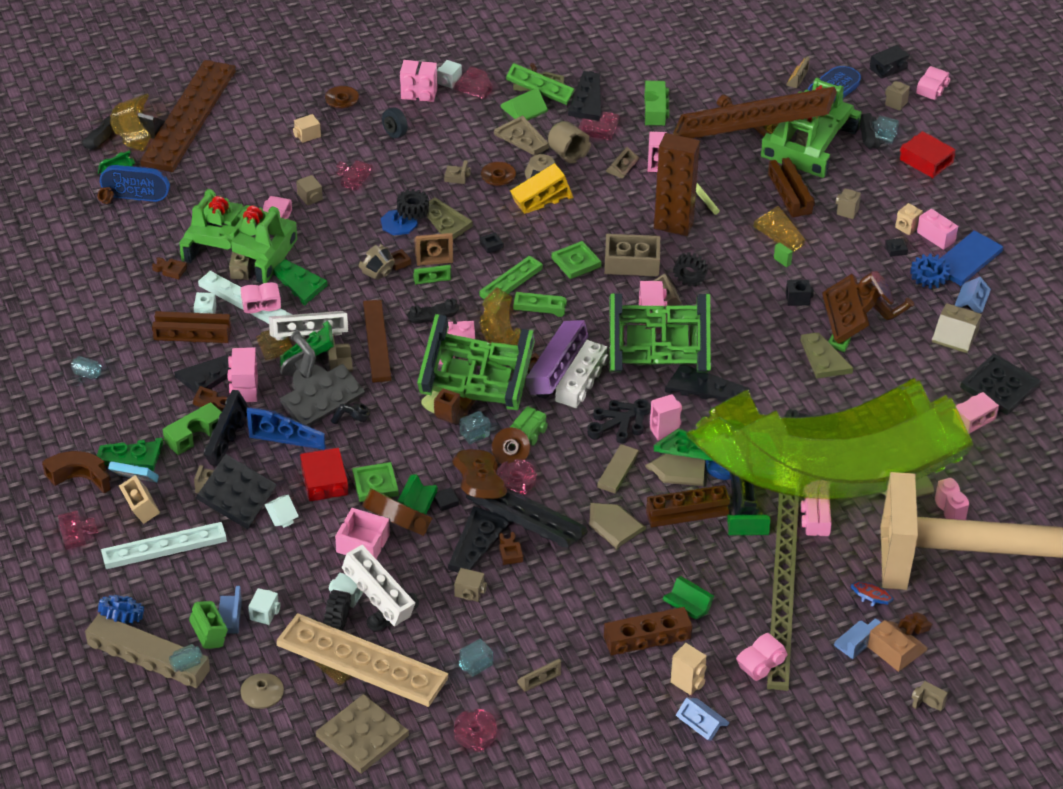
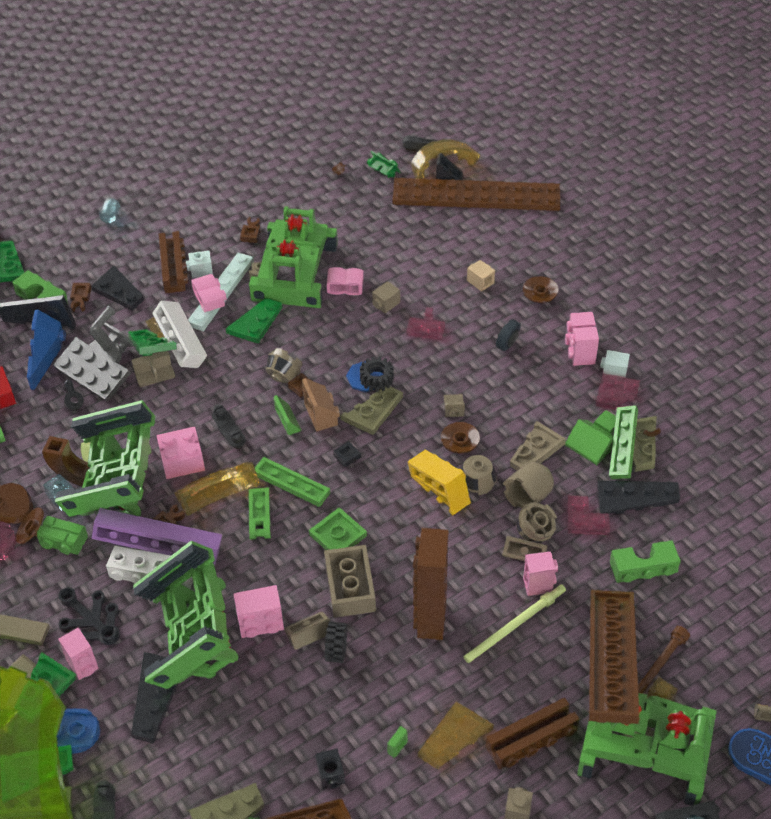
camera: 80 degrees right, 5 degrees up
tile [100,165,170,202] -> none
bright pink piece [228,348,258,402] -> none
reddish brown tile [363,300,391,383] -> none
none -> dark tan cone [516,502,557,541]
none -> bright green tile [594,410,616,434]

